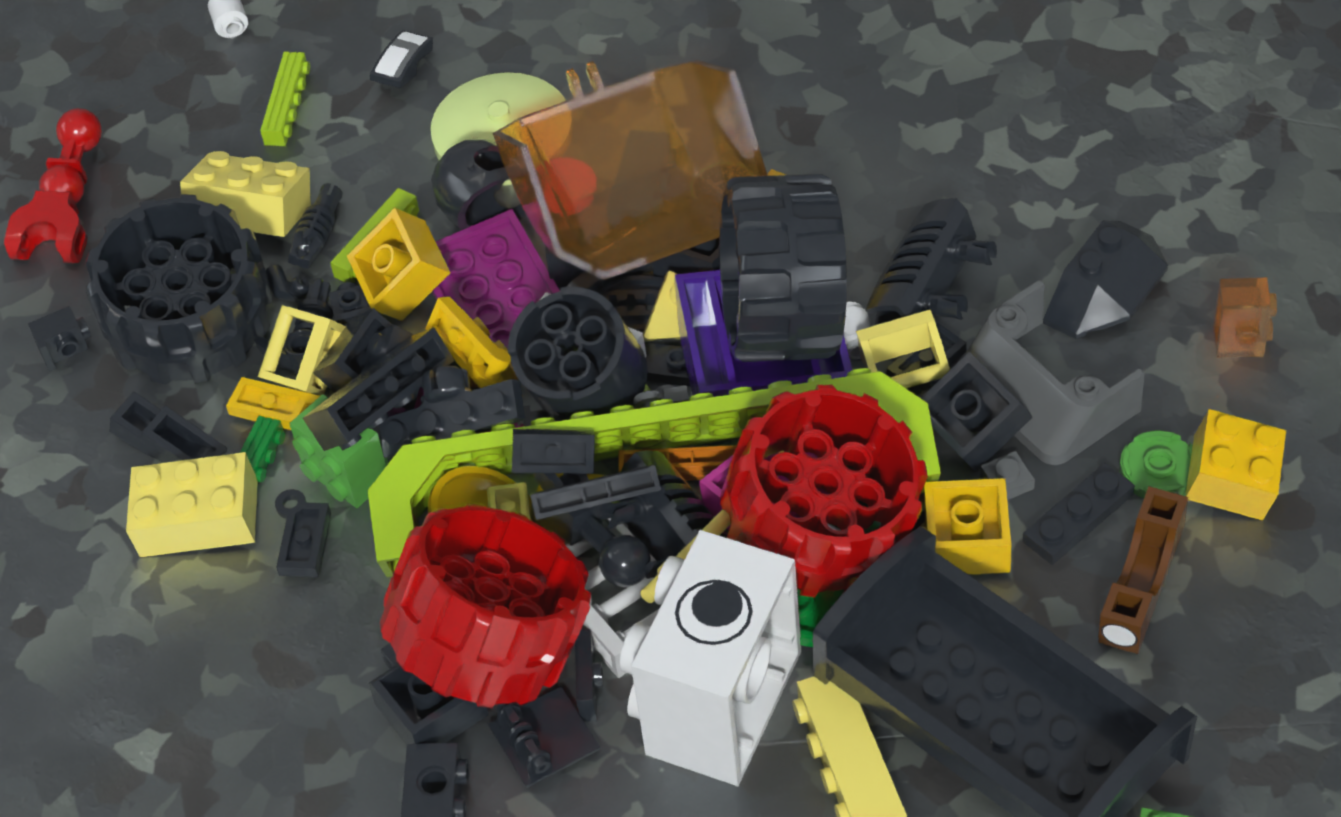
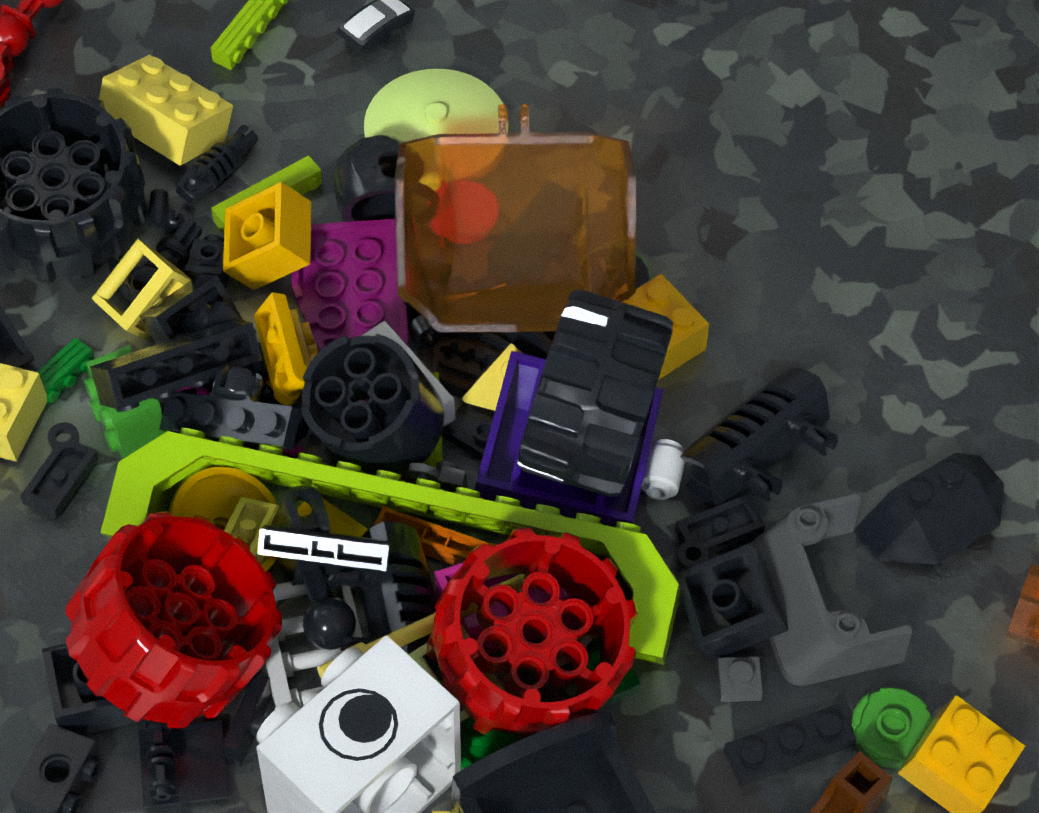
camera: 15 degrees right, 5 degrees up
yellow plate [226,377,320,430] -> none
black plate [512,429,595,474] -> none
light yellow tile [856,310,950,389] -> none
yellow brick [924,478,1011,574] -> none

